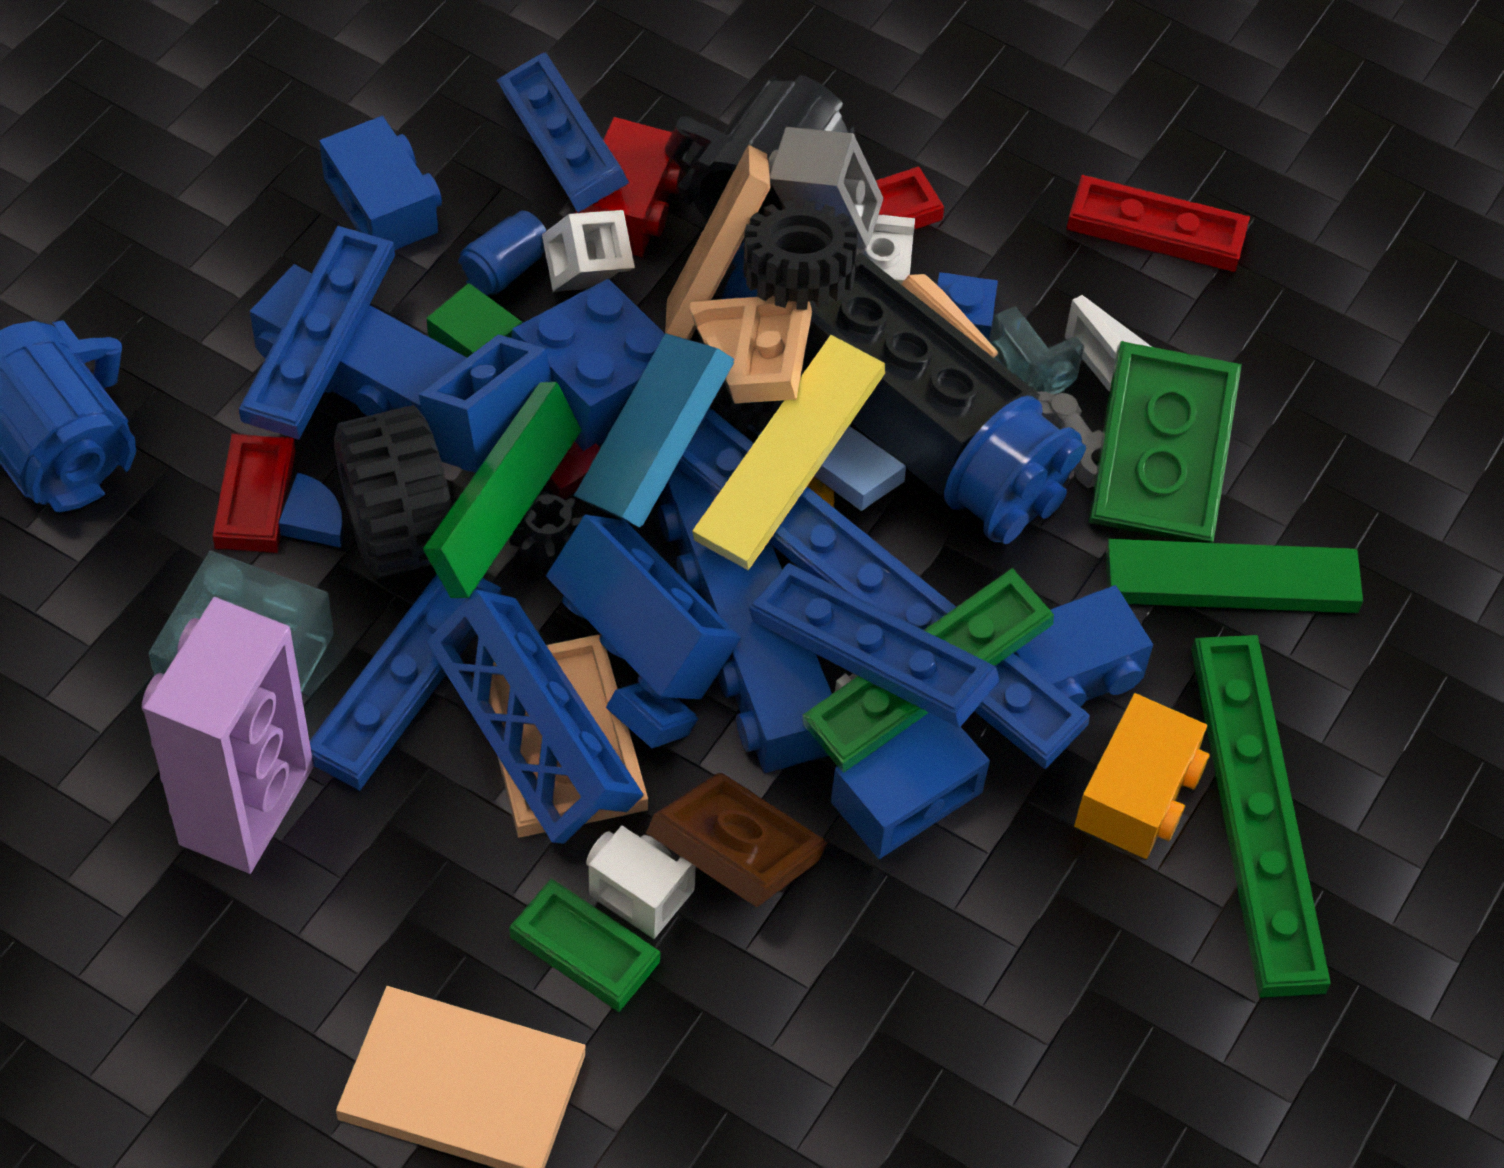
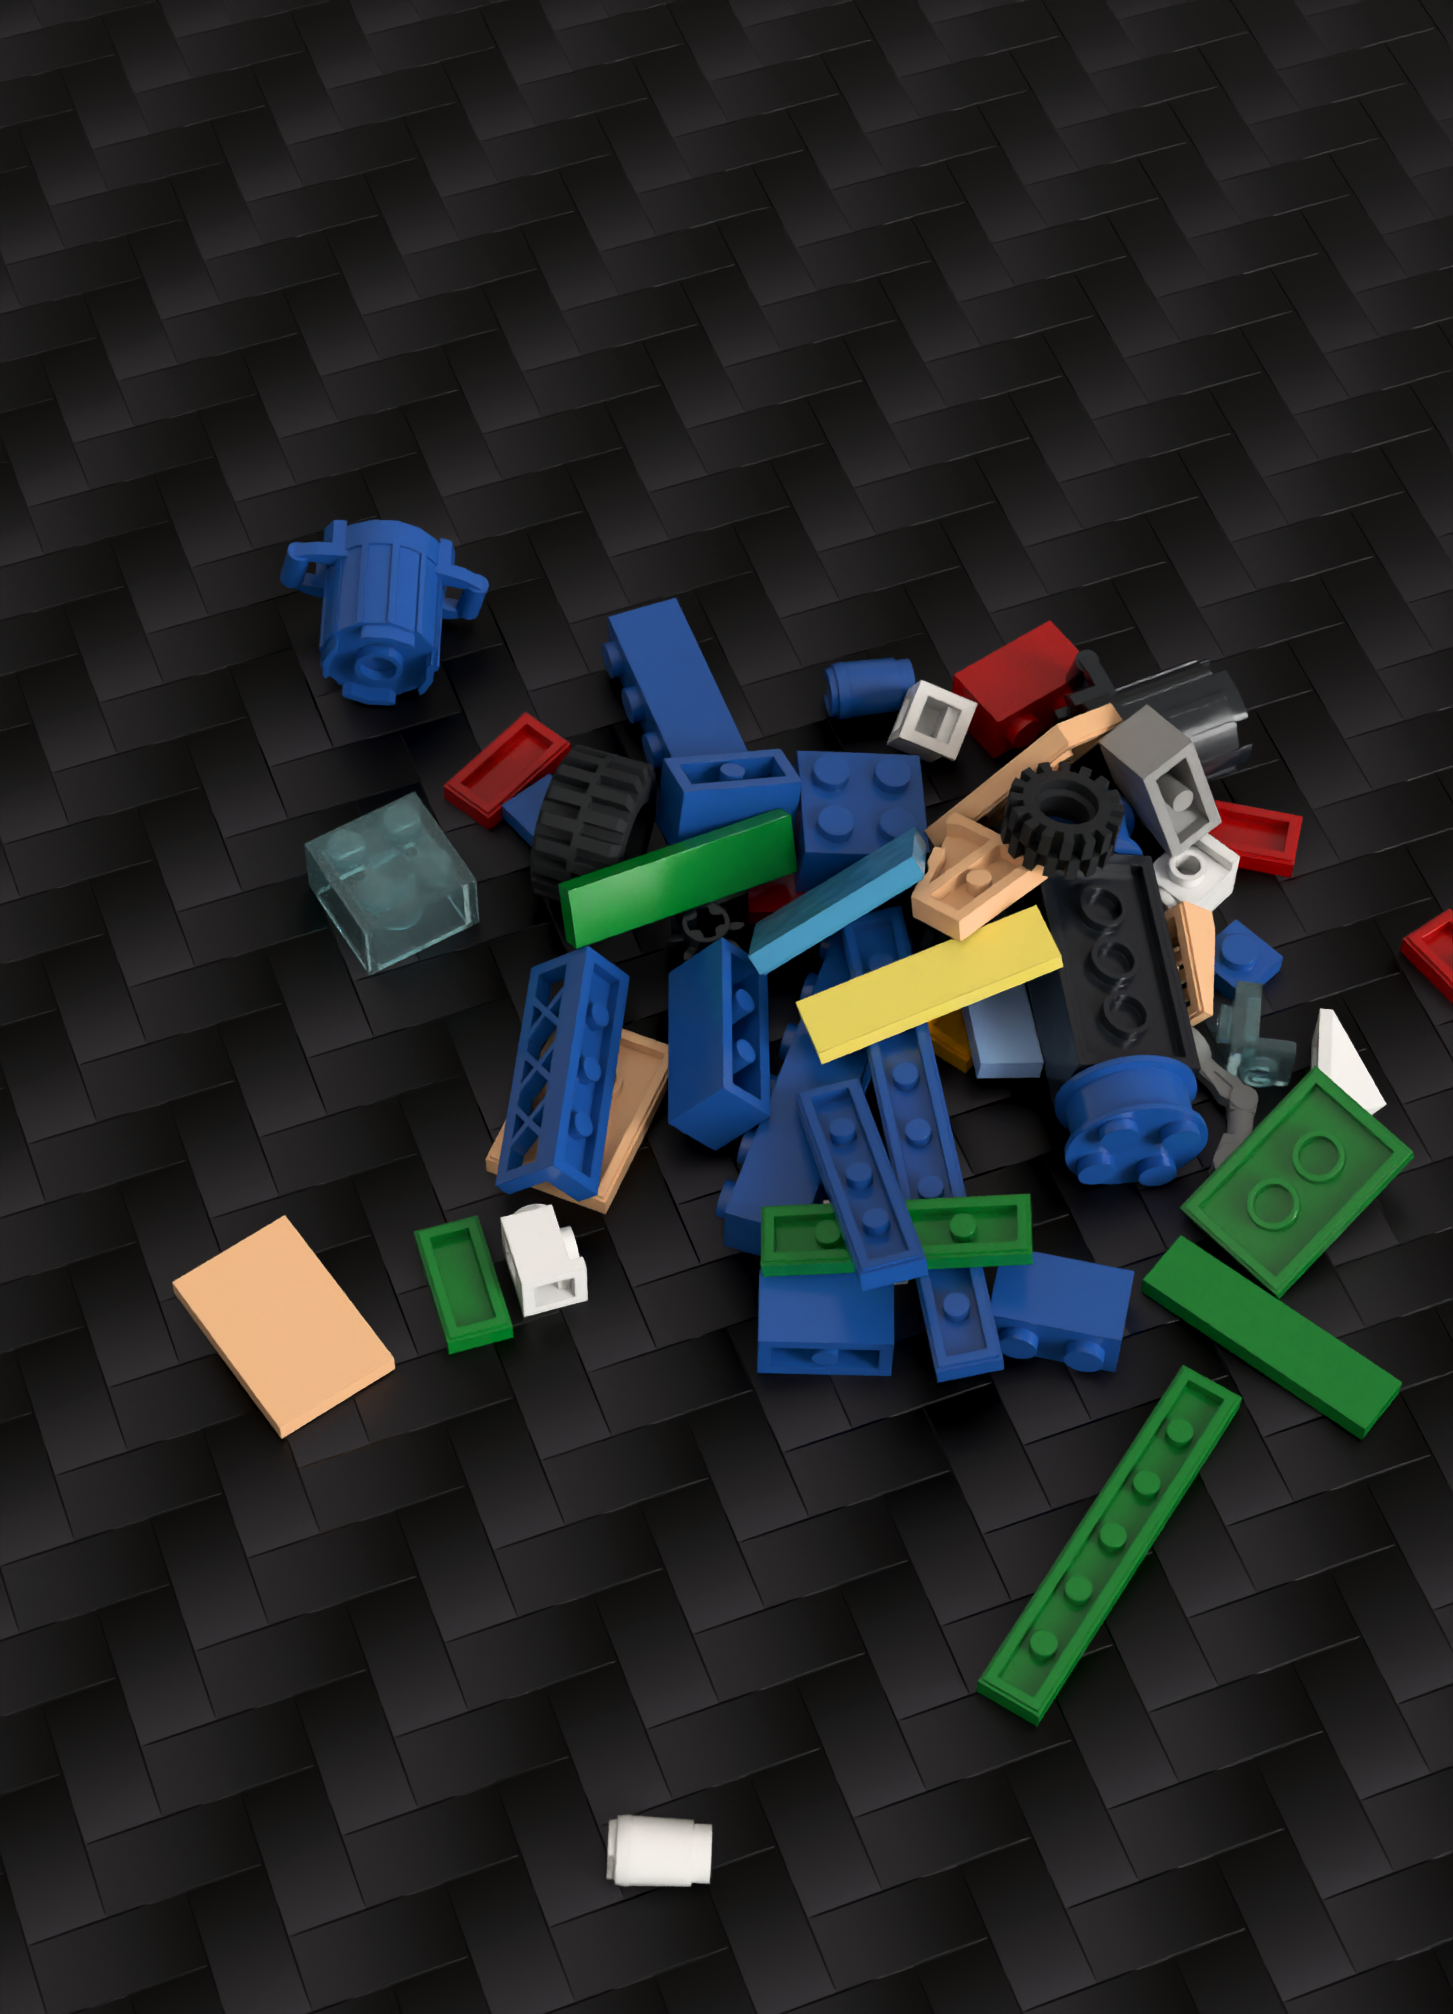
camera: 40 degrees right, 0 degrees up
lavender brick [142,597,314,874] -> none
blue tile [239,226,395,439] -> none
blue tile [310,574,502,791] -> none
blue brick [319,116,442,250] -> none
green brick [426,283,522,358] -> none
blue tile [497,52,629,212] -> none
blue tile [606,683,699,748] -> none
reddish brown tile [646,772,827,907] -> none
light orange brick [1074,693,1210,860] -> none

